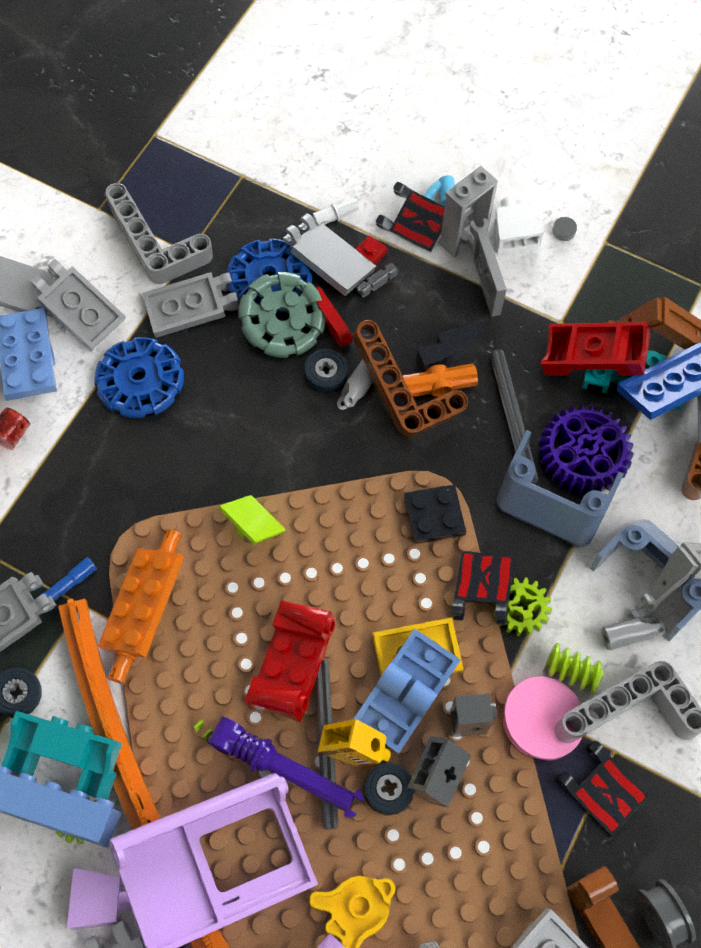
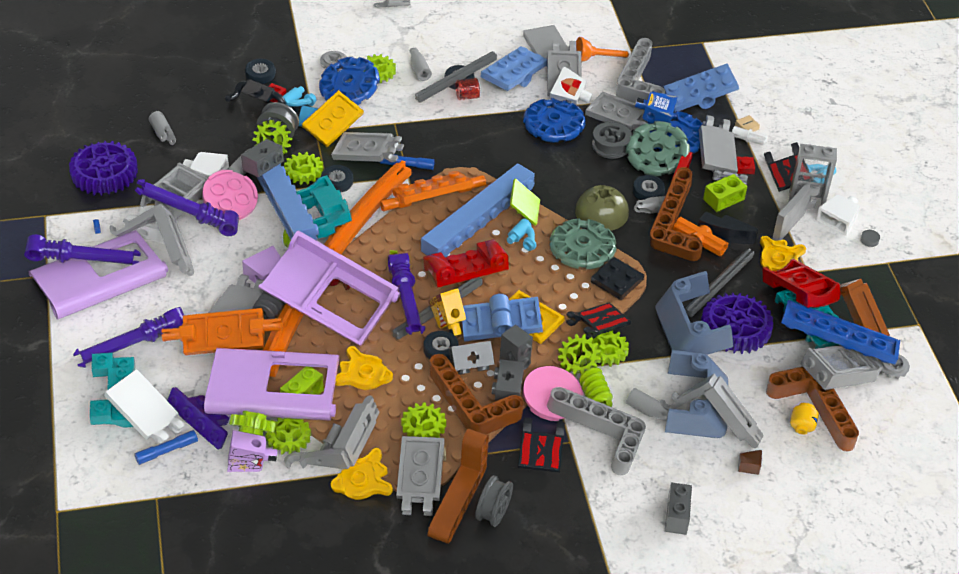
camera: 50 degrees right, 20 degrees down
none -> lime gear [401,402,446,438]
none -> medium blue brick [421,163,535,257]
none -> dark orange beam [430,354,524,434]
none -> dark grey brick [491,359,524,401]
none -> medium azure plant [507,219,537,251]
none -> white torso [549,67,593,105]
none -> sand green plate [549,218,617,270]
none -> lime gear [558,334,601,377]
none -> olive piece [575,185,629,231]
none -> orange piece [576,37,629,62]
none -> dark grey wheel [592,122,632,159]
none -> blue torso [635,92,678,123]
none -> medium blue plate [664,63,739,112]
none -> lime brick [703,174,747,212]
none -> tan tile [735,115,760,132]
none -> yellow tile [760,236,806,271]

